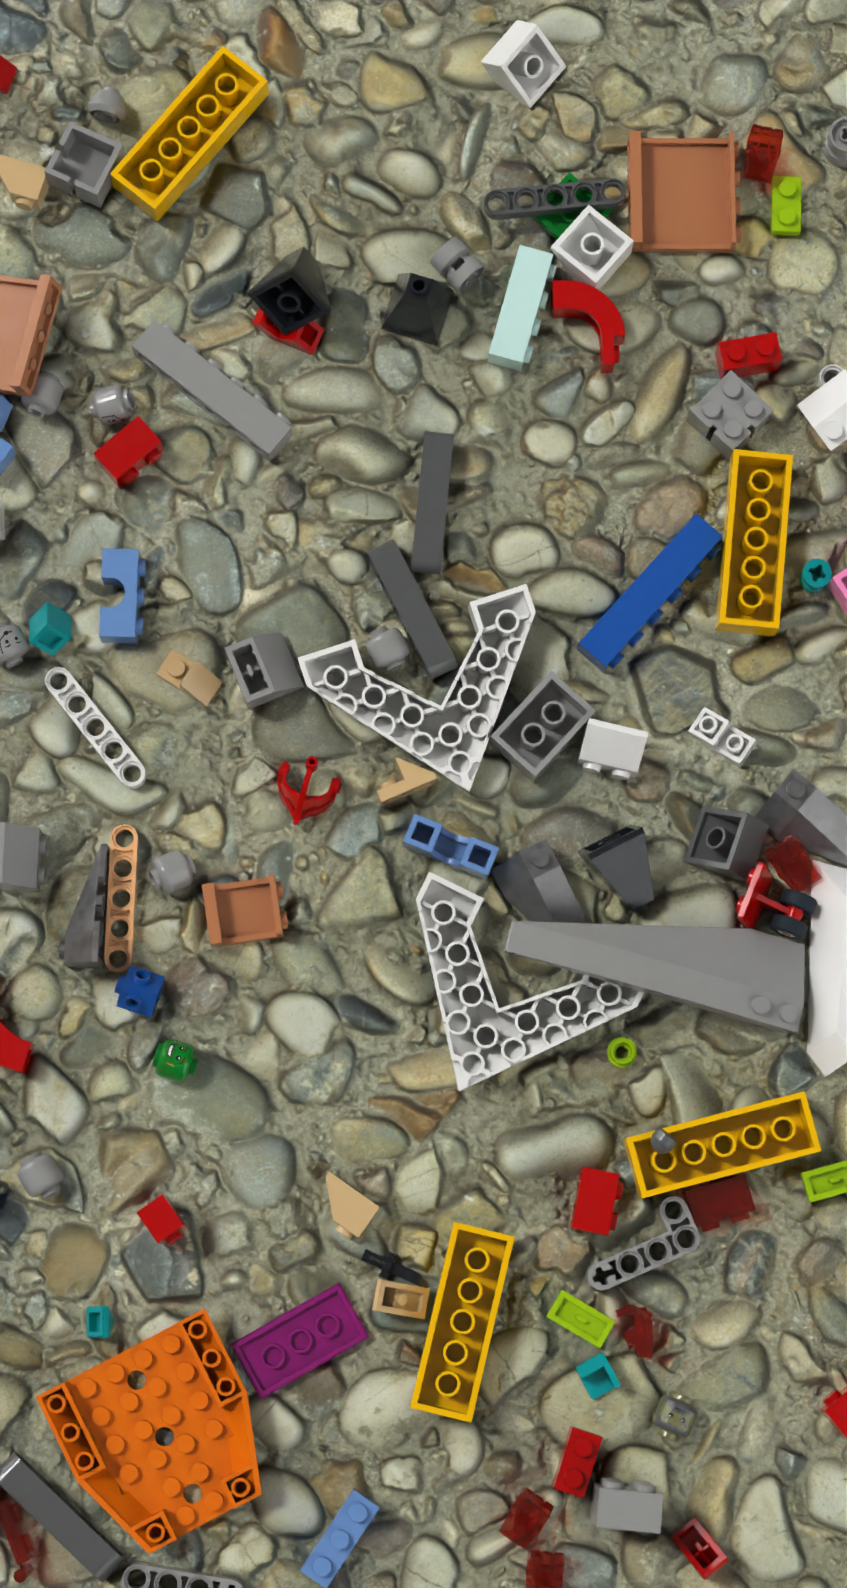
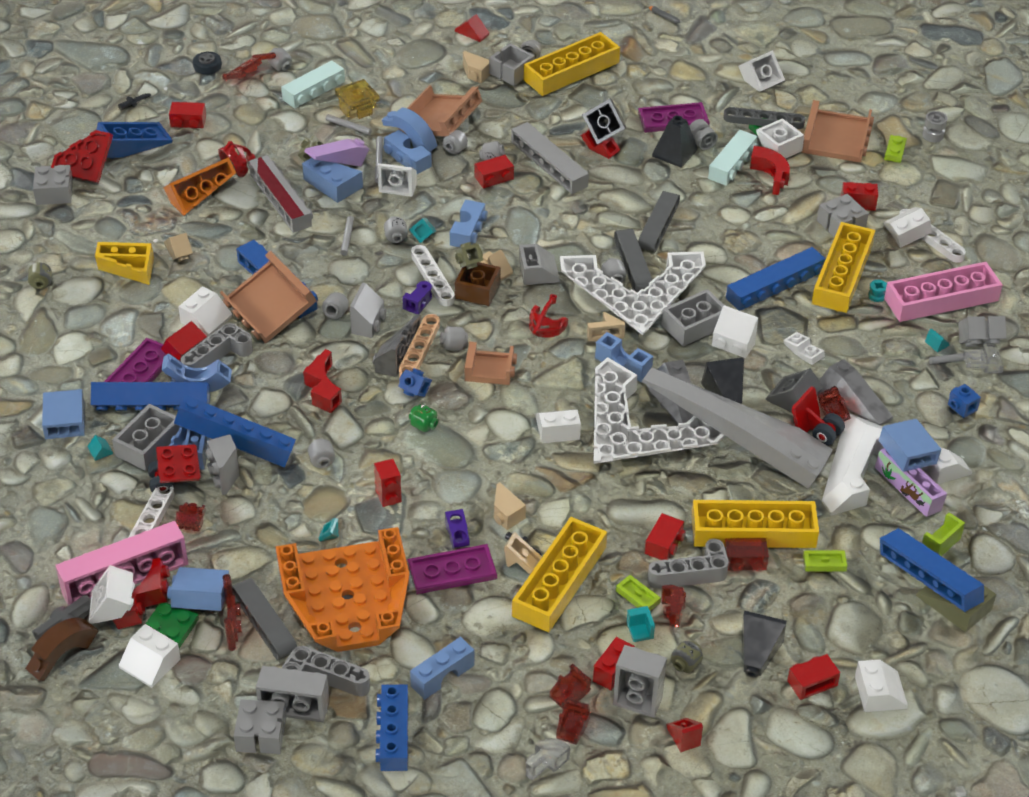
camera: 20 degrees right, 35 degrees down
lime plate [607,1037,637,1068] -> none
dark grey hinge [651,1127,678,1154] -> none
clear red hand [743,124,783,184] -> none
none -> dark purple leg [403,281,432,314]
none -> dark purple leg [445,509,470,549]
none -> olive brick [455,242,483,269]
none -> reddish brown brick [455,262,501,306]
none -> white slope [536,409,581,443]
none -> magenta tile [638,102,710,133]
none -> black slope [742,610,787,677]

